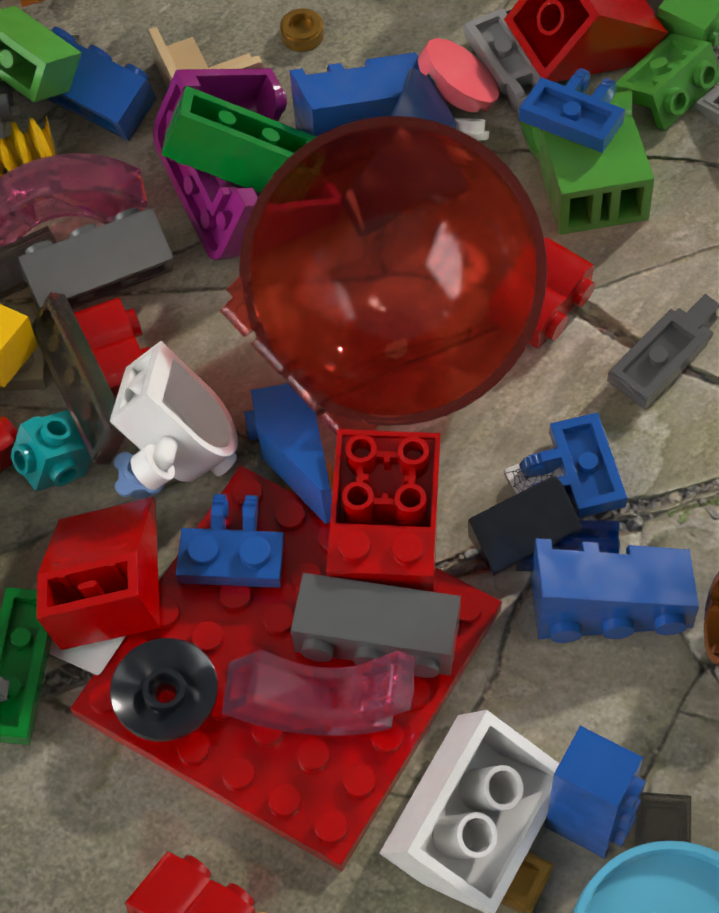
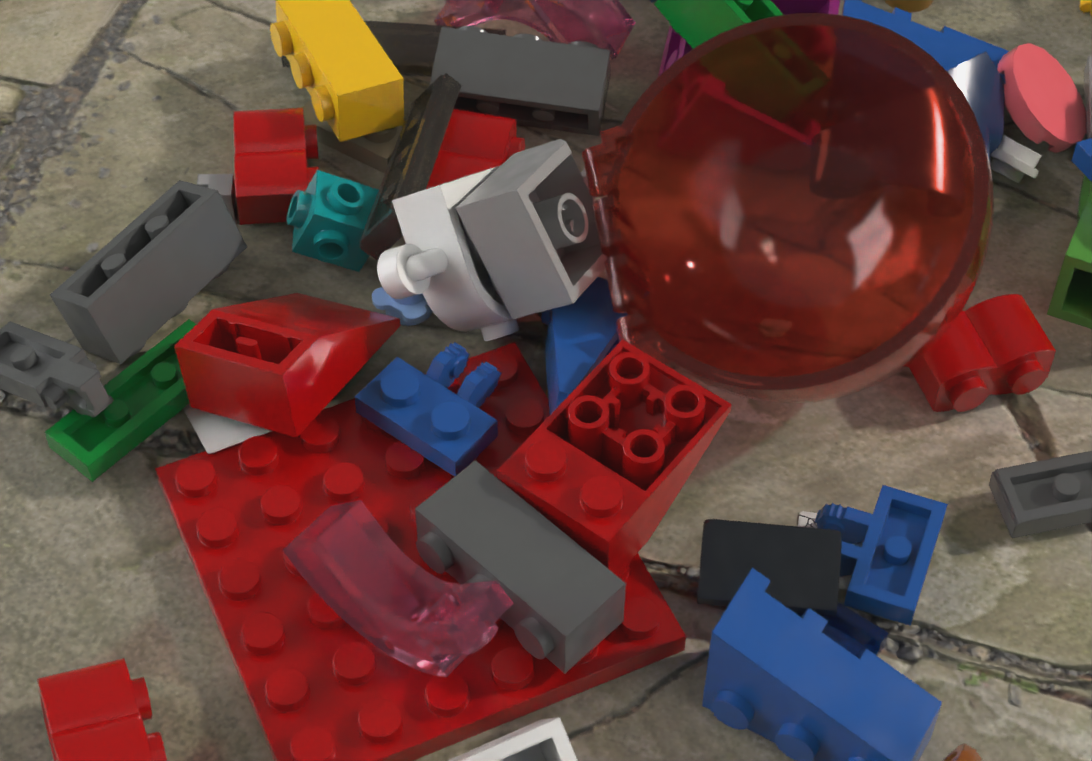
camera: 30 degrees right, 10 degrees down
black dish [110,638,218,742] -> none
none -> light grey hinge [456,139,620,319]

